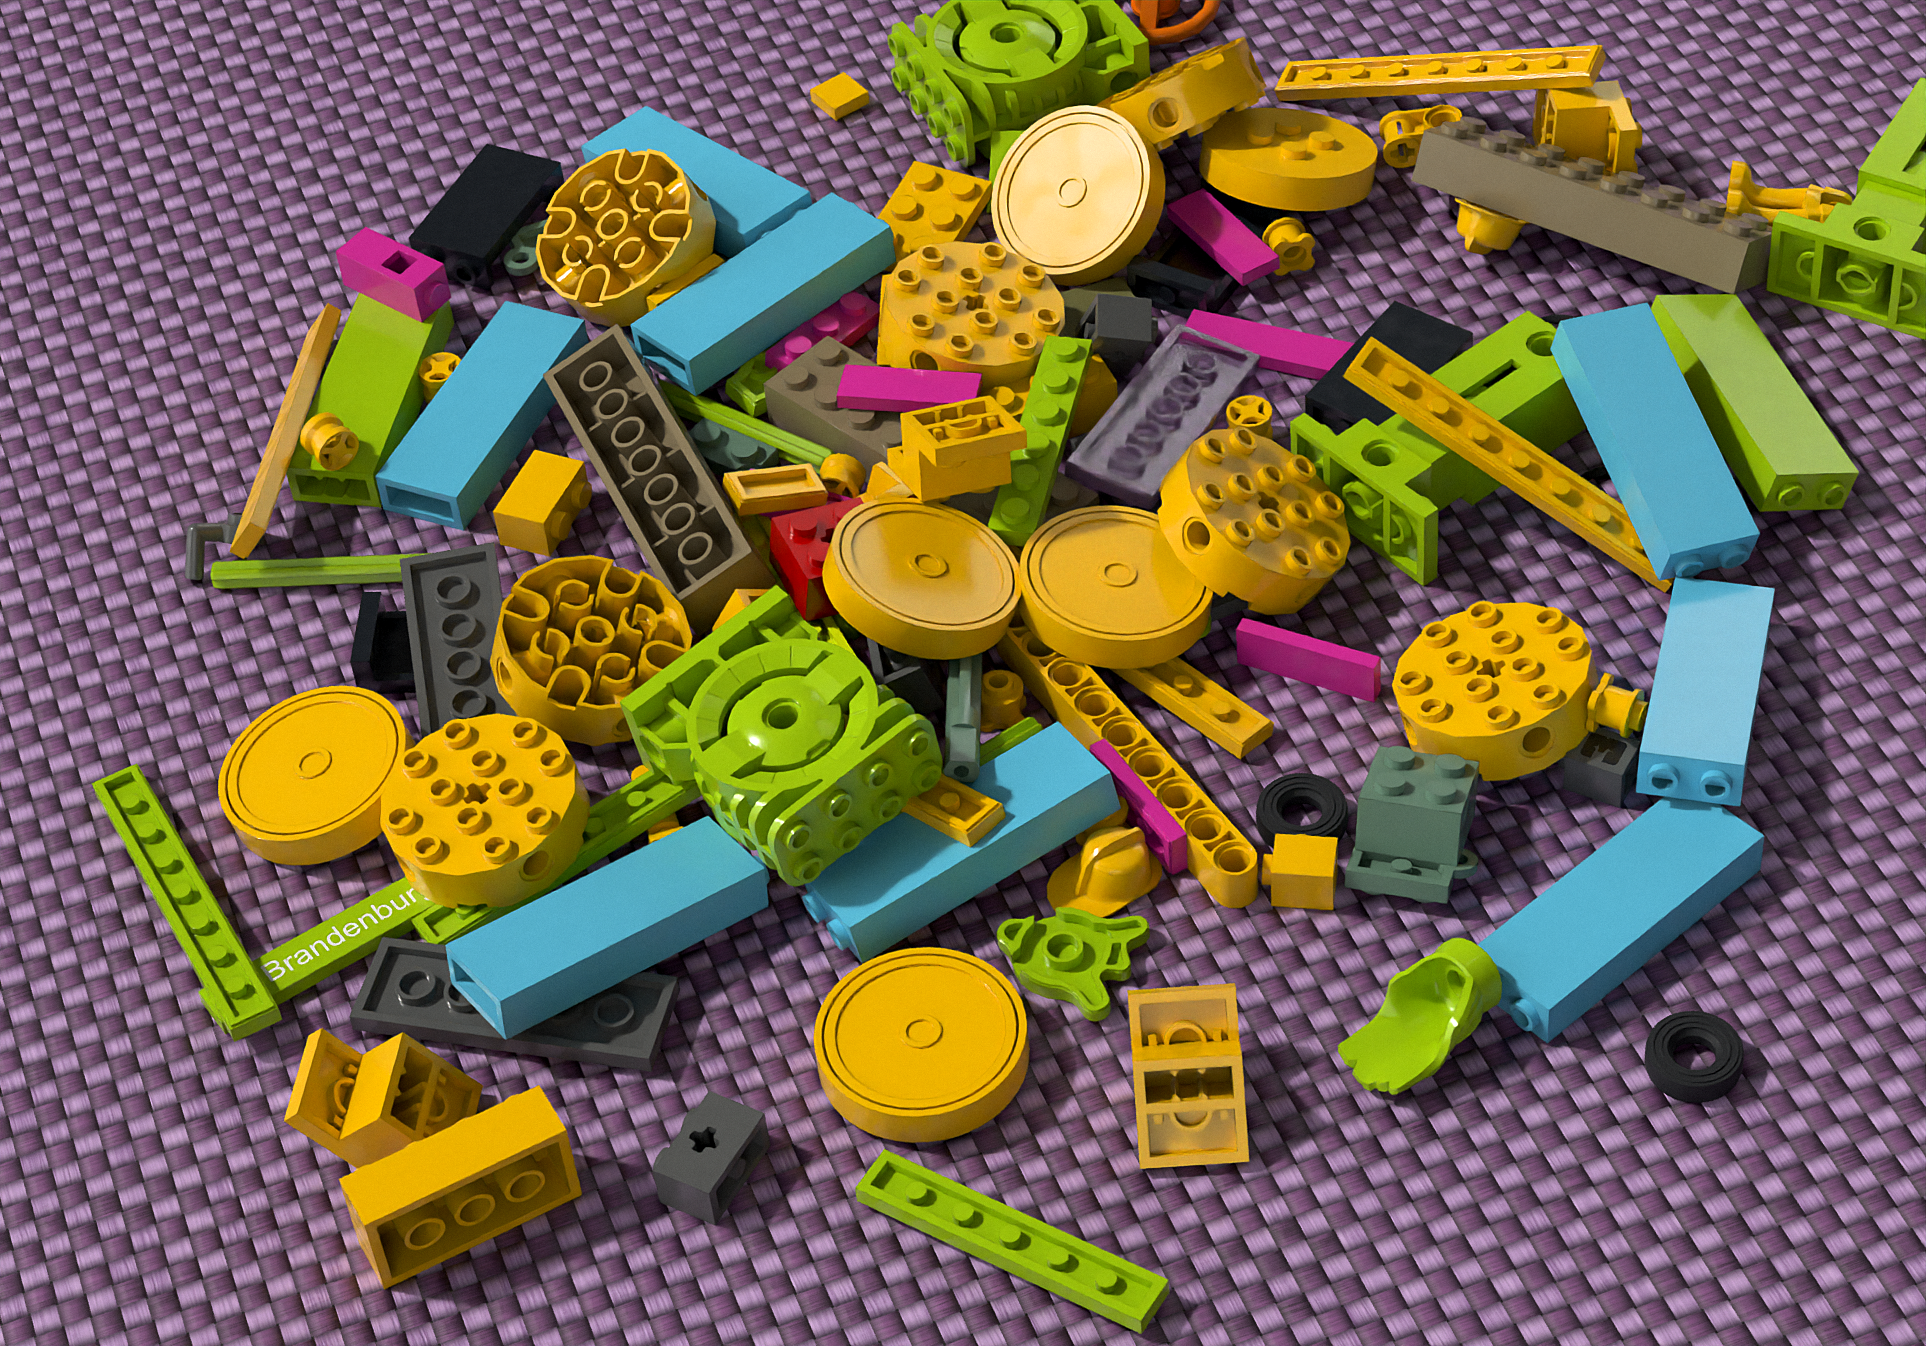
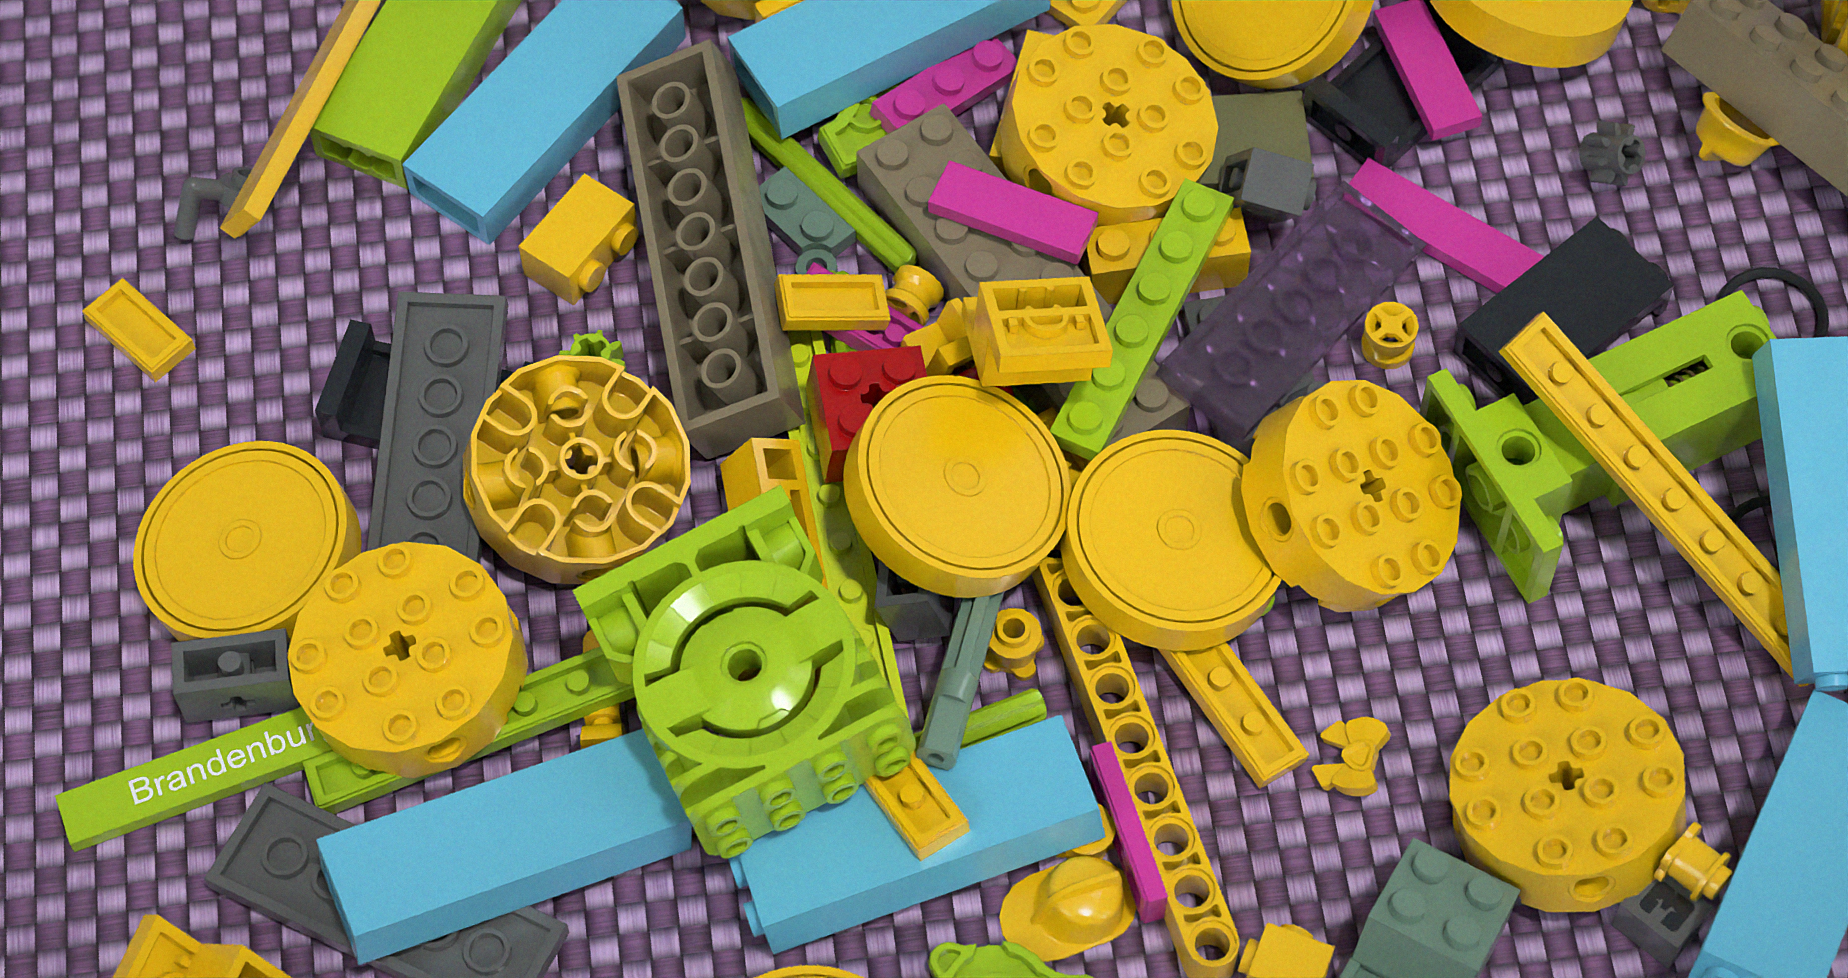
camera: 10 degrees right, 15 degrees up
lime tile [91,764,283,1042] -> none
lime axle [211,553,430,589] -> none
yellow wheel [300,412,359,471] -> none
yellow wheel [418,352,461,405] -> none
dark pink tile [1236,618,1381,703] -> none
black tyre [1256,773,1348,849] -> none
yellow brick [1262,217,1316,276] -> none
none -> yellow tile [82,278,196,383]
none -> dark grey brick [171,628,300,723]
none -> yellow piece [1312,717,1391,797]
none -> dark grey gear [1579,121,1646,186]

